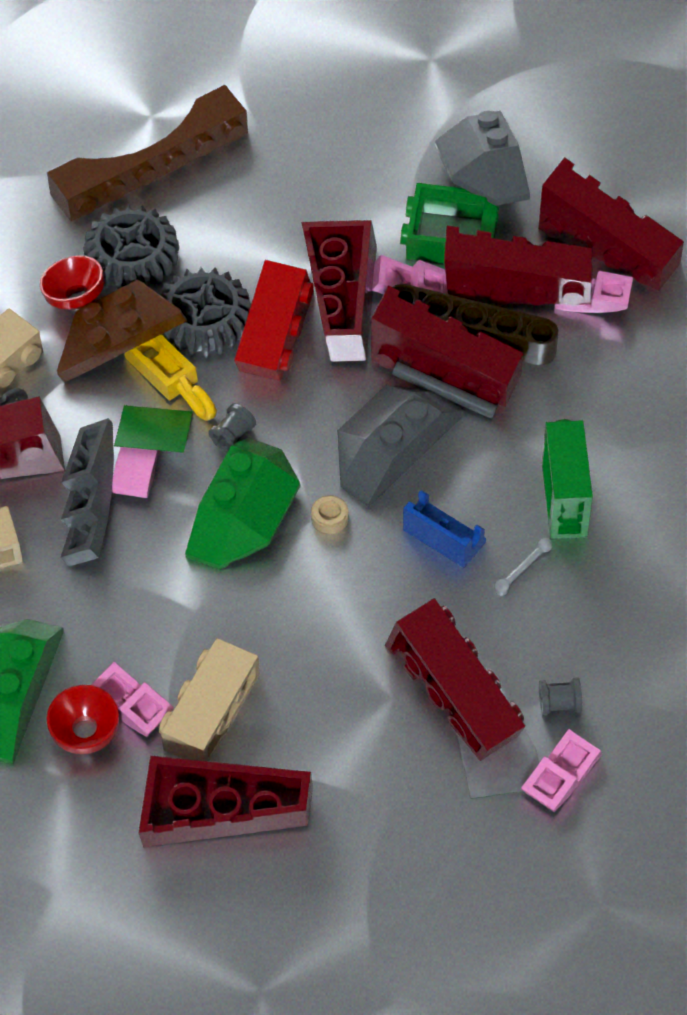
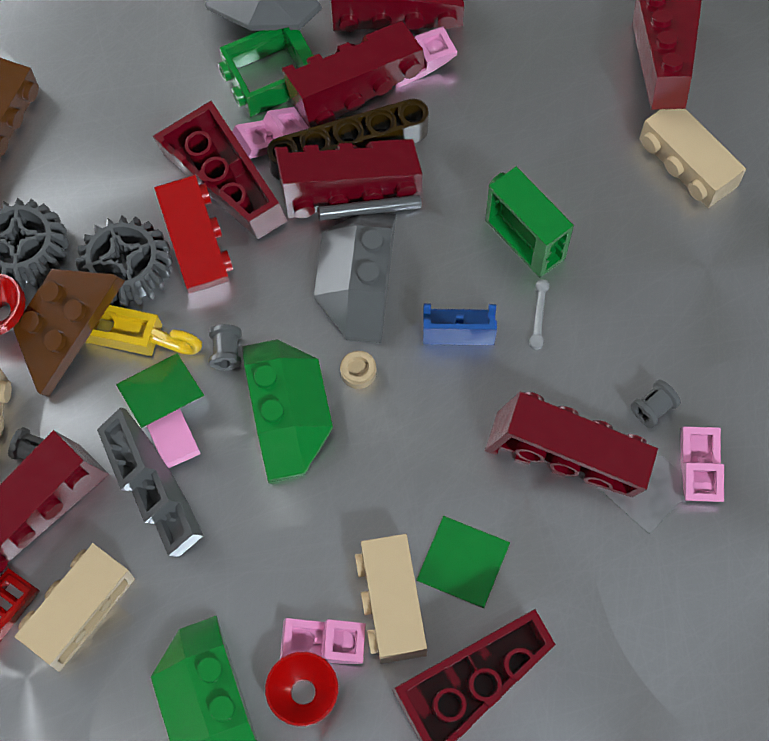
camera: 35 degrees left, 10 degrees up
none -> green sticker [416,516,510,608]

